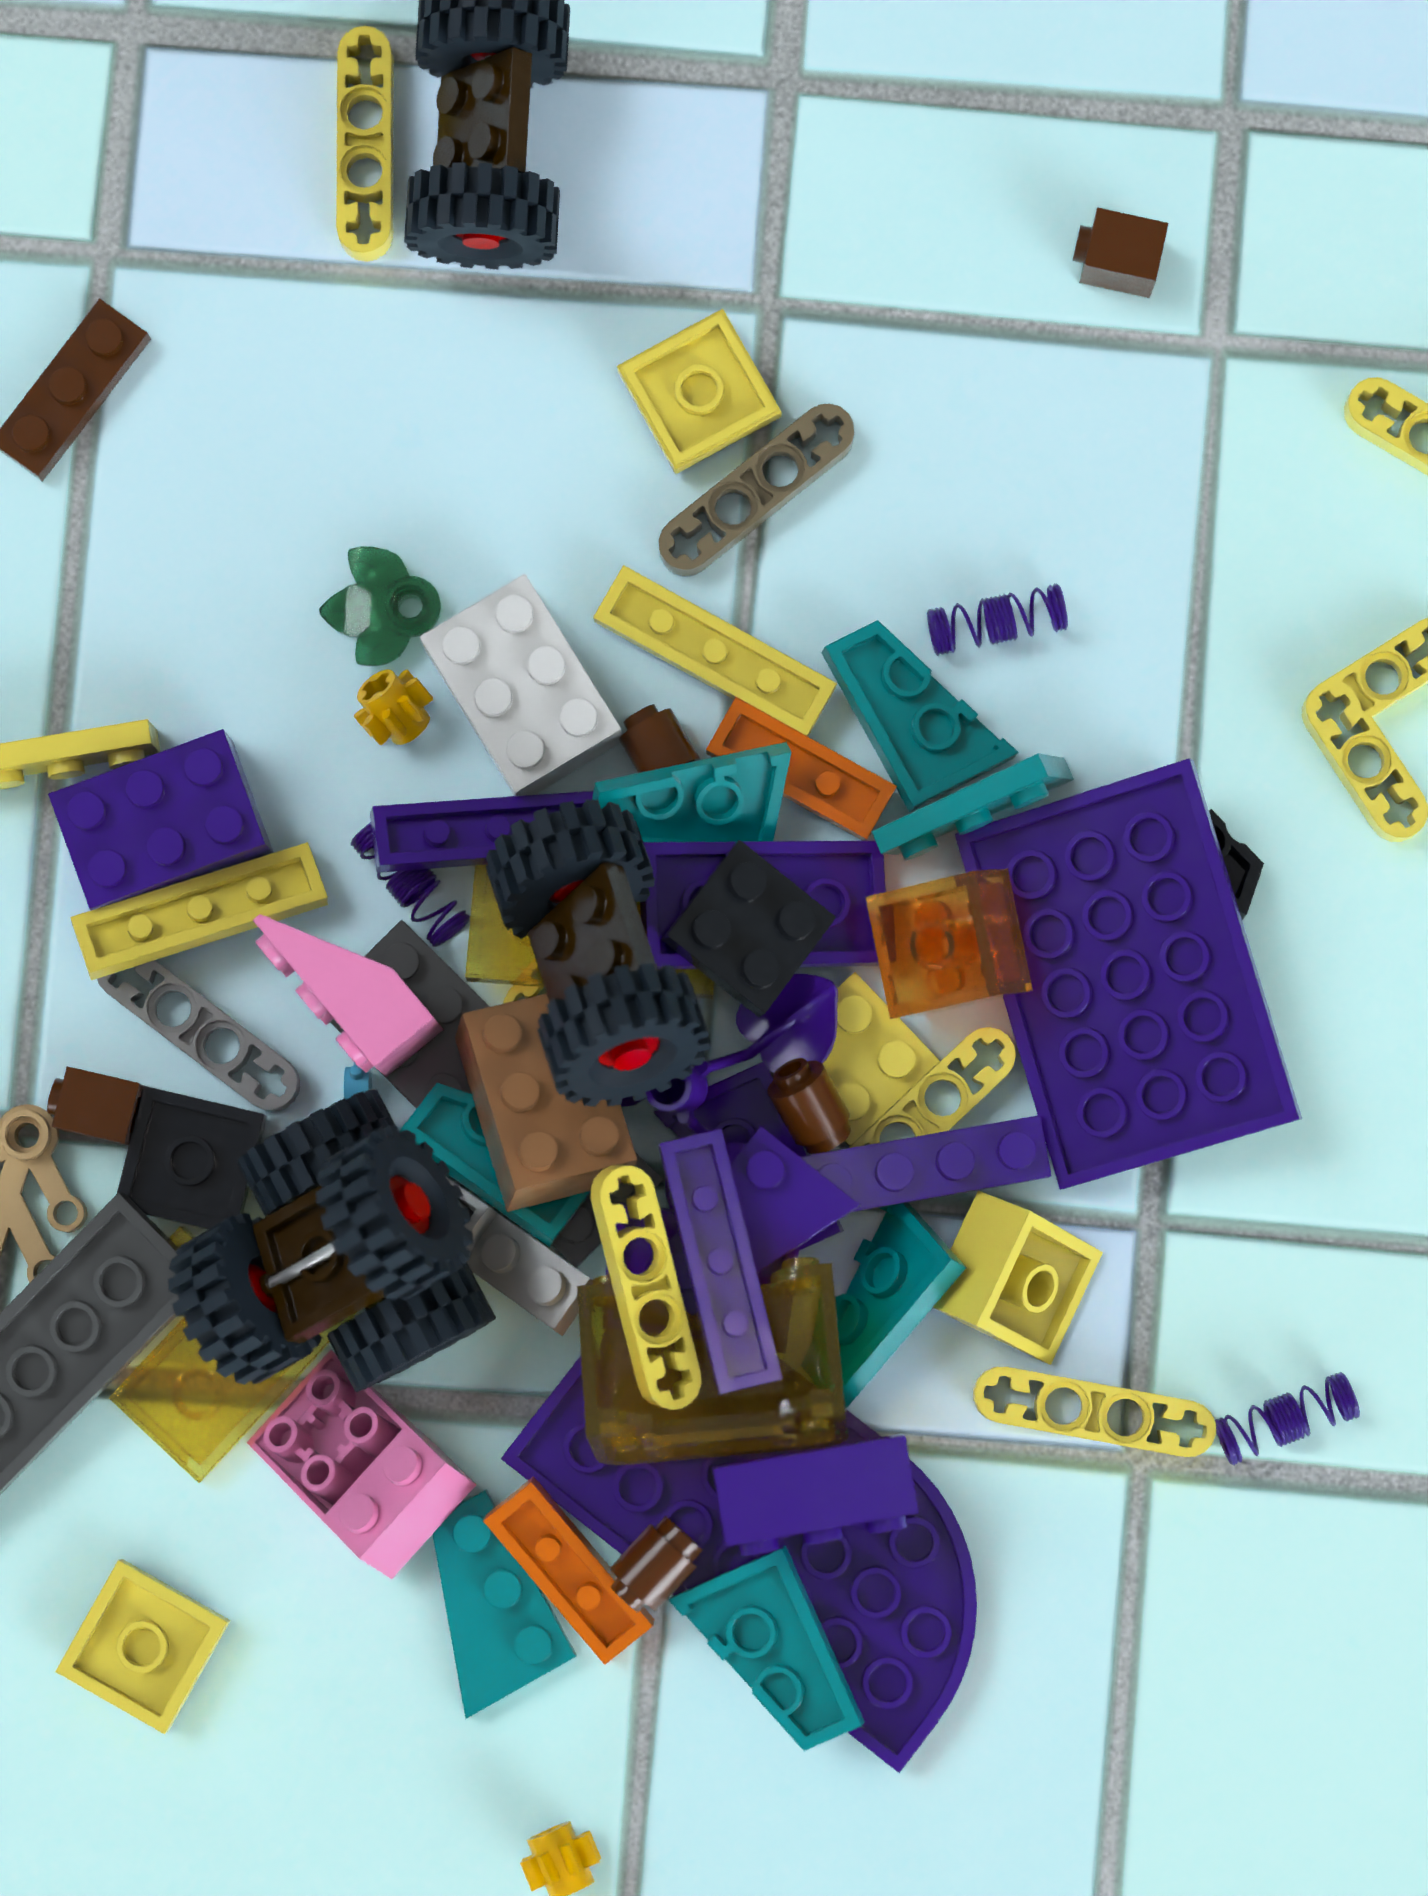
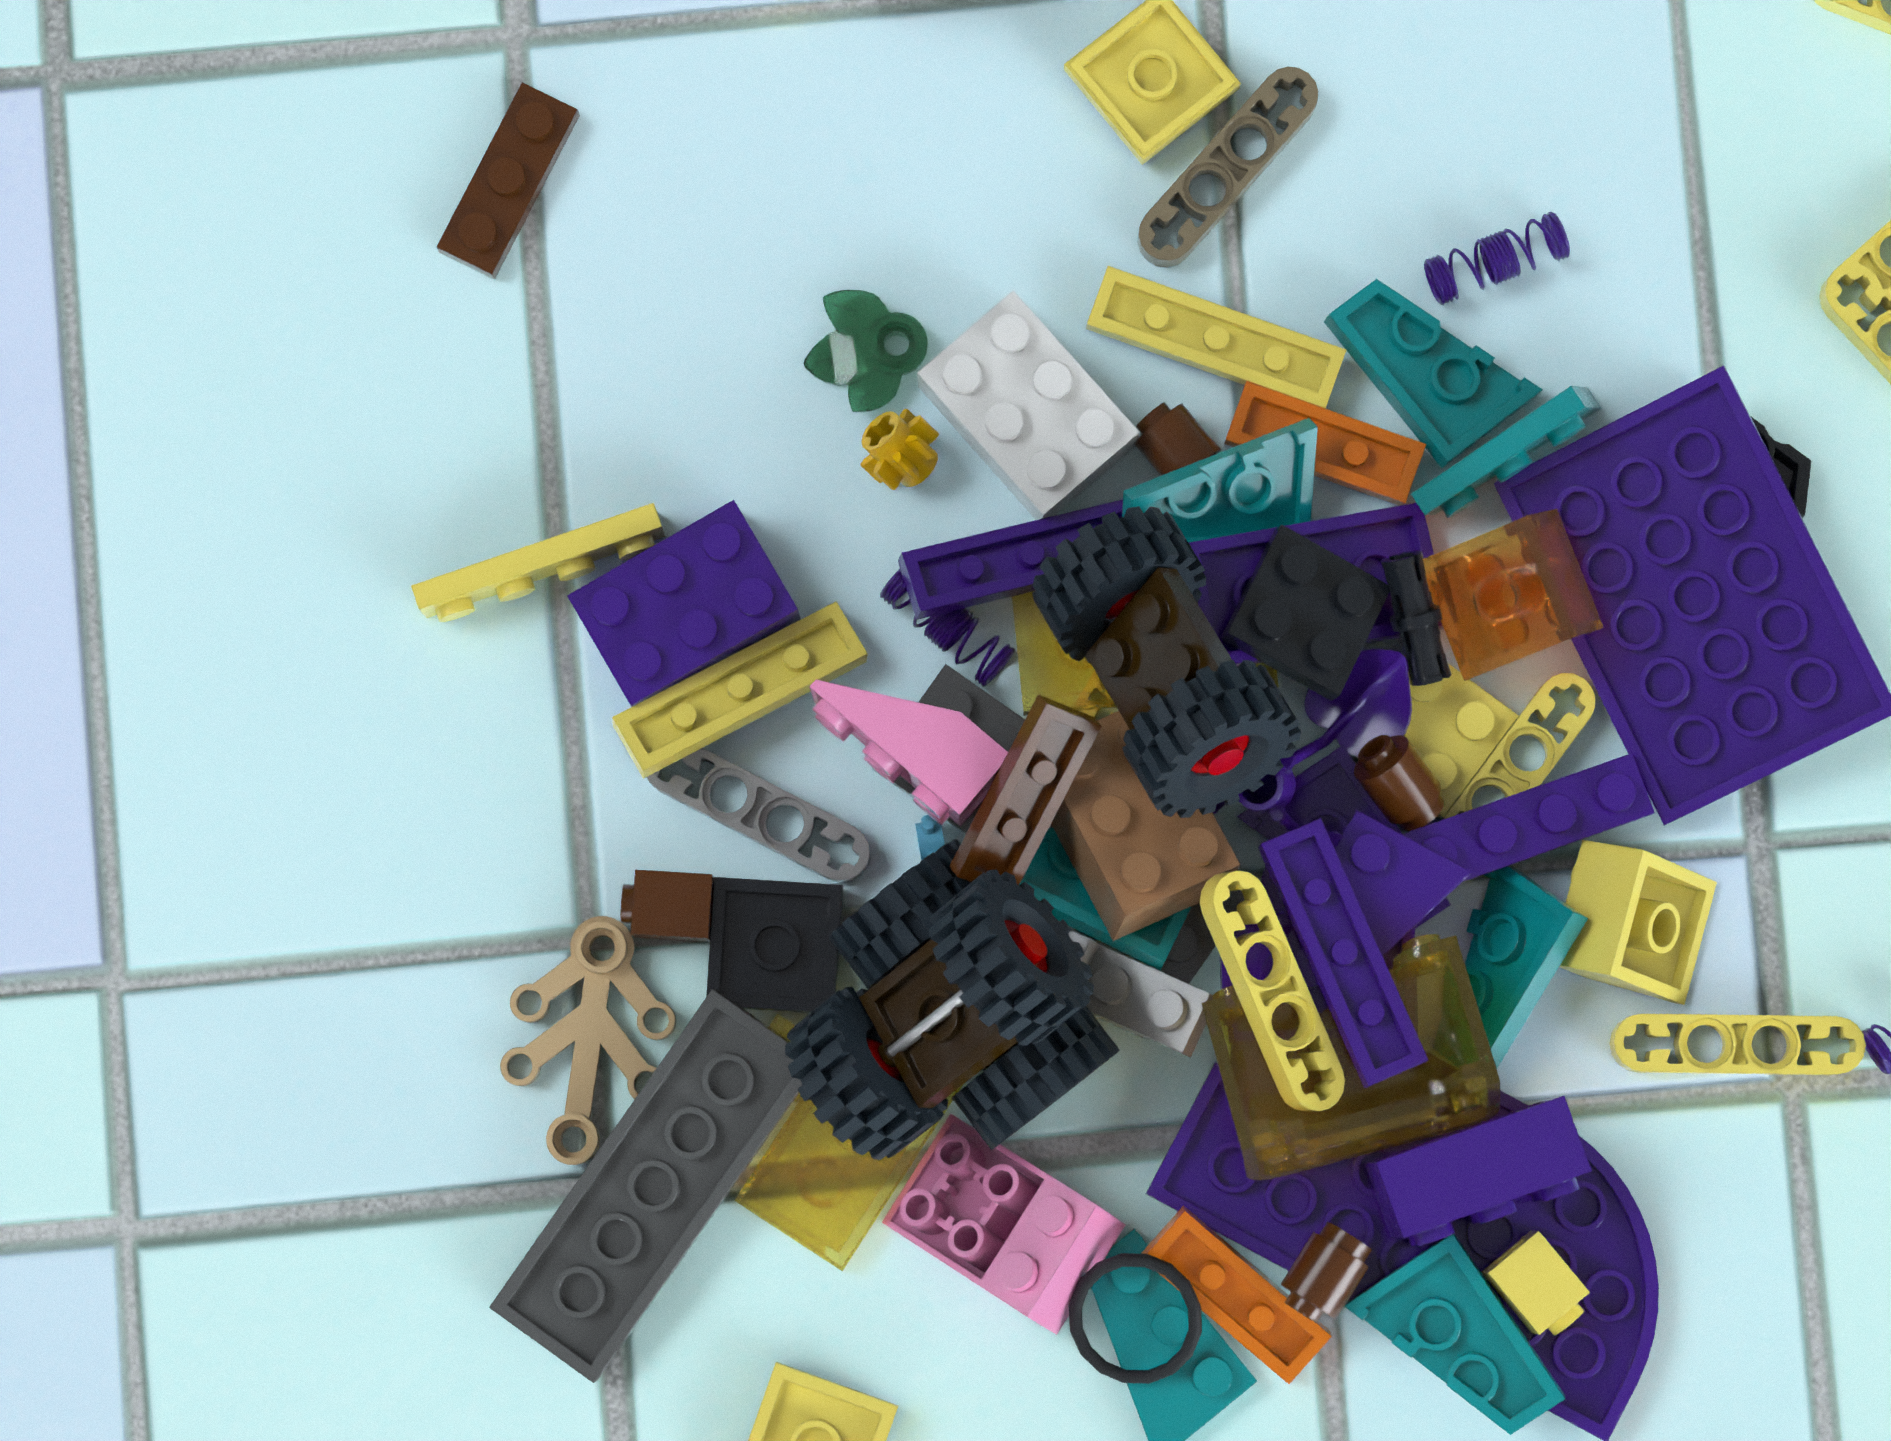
camera: 10 degrees left, 0 degrees up
none -> plate [949,694,1102,886]
none -> black piece [1069,1253,1202,1384]
none -> black pin [1381,551,1451,686]
none -> light yellow brick [1481,1231,1590,1336]

